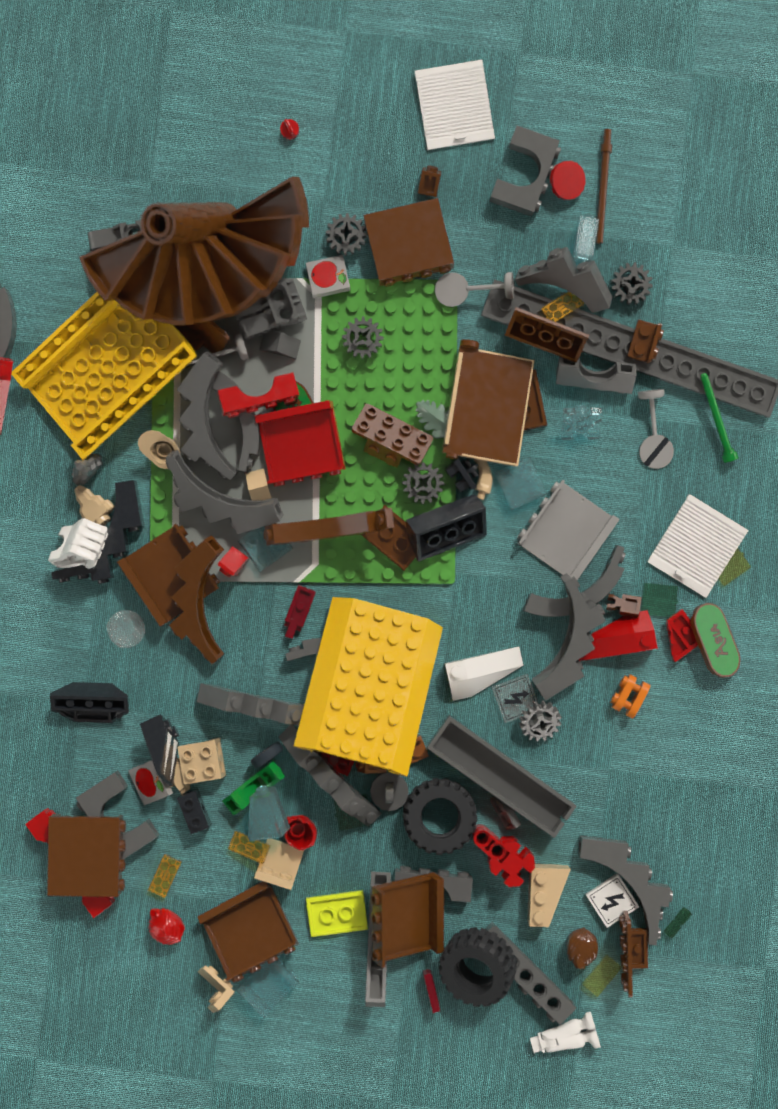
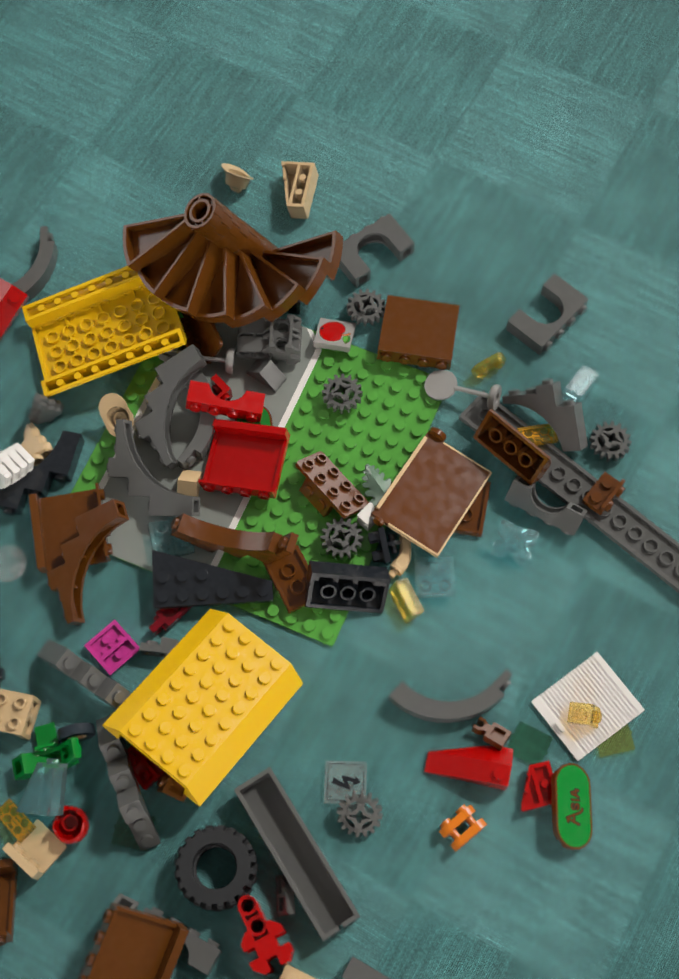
camera: 25 degrees right, 20 degrees down
slope [217,546,249,577] -> none
red tile [280,119,299,140] -> none
neon yellow tile [306,890,368,937] -> none
dark grey tile [370,772,409,811] -> none
dark orange bracket [411,734,429,763] -> none
white door [415,60,495,150] -> none
reddish brown bracket [418,165,442,197] -> none
white wedge [444,647,523,701] -> none
light grey panel [517,480,620,580] -> none
dark grey arch [532,573,606,701] -> none
red tile [549,161,586,200] -> none
reddish brown bar [595,129,612,244] -> none
light grey piece [637,389,674,469] -> none
green piece [700,373,739,463] -> none
none -> green bracket [34,722,59,752]
none -> dark pink slope [84,619,139,675]
none -> black wing [152,550,273,609]
none -> red bracket [211,374,233,401]
none -> tan piece [221,163,254,193]
none -> tan wedge [281,161,319,219]
none -> dark grey arch [339,213,415,288]
none -> white slope [357,502,375,531]
none -> clear yellow slope [388,578,424,624]
none -> clear yellow plate [471,352,506,379]
none -> clear yellow bracket [567,702,602,729]

